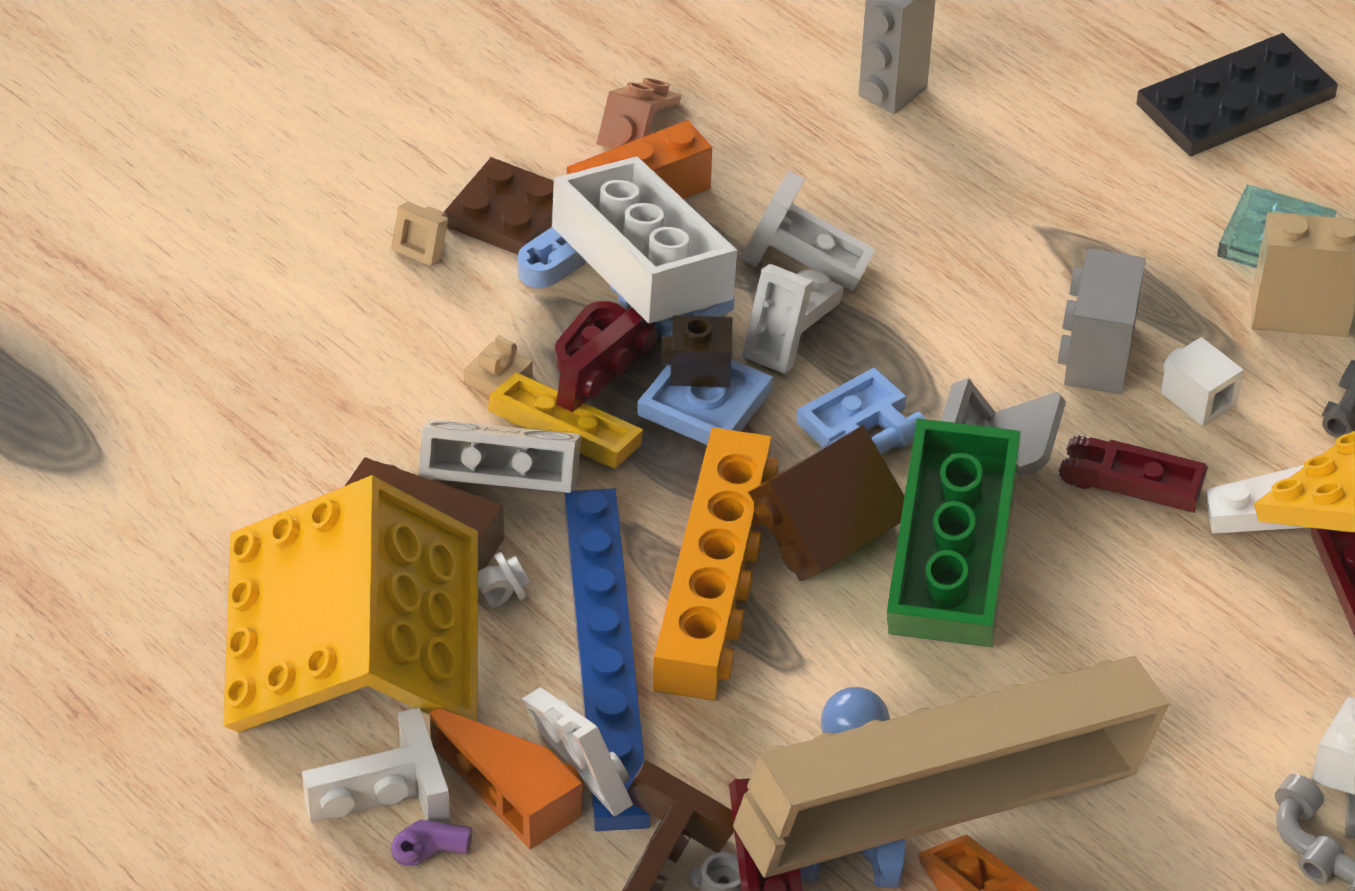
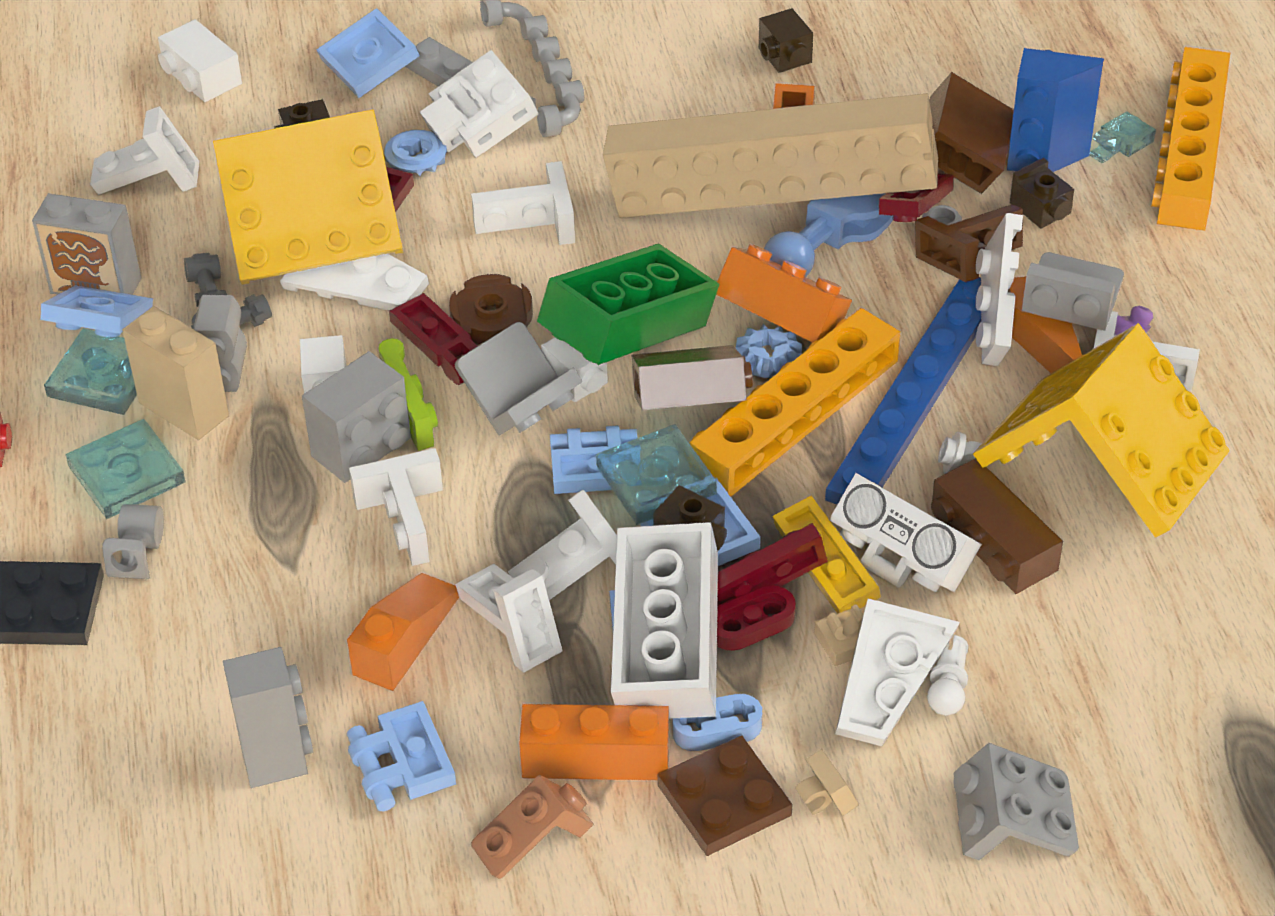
camera: 145 degrees left, 0 degrees up
none -> light grey leg [102,504,164,579]
none -> light grey brick [193,295,247,392]
none -> orange slope [347,573,459,691]
none -> light blue plate [347,701,456,812]
none -> white bracket [349,448,443,566]
none -> lime plate [378,338,438,451]
none -> reddish brown plate [449,274,533,345]
none -> white bracket [471,161,575,245]
none -> clear light blue plate [596,424,717,525]
none -> orange brick [716,244,852,343]
none -> light blue gear [736,323,802,378]
none -> white wing [835,599,960,746]
none -> white pin [927,635,968,716]
none -> light grey bracket [953,743,1079,860]
none -> light grey bracket [1022,252,1124,331]

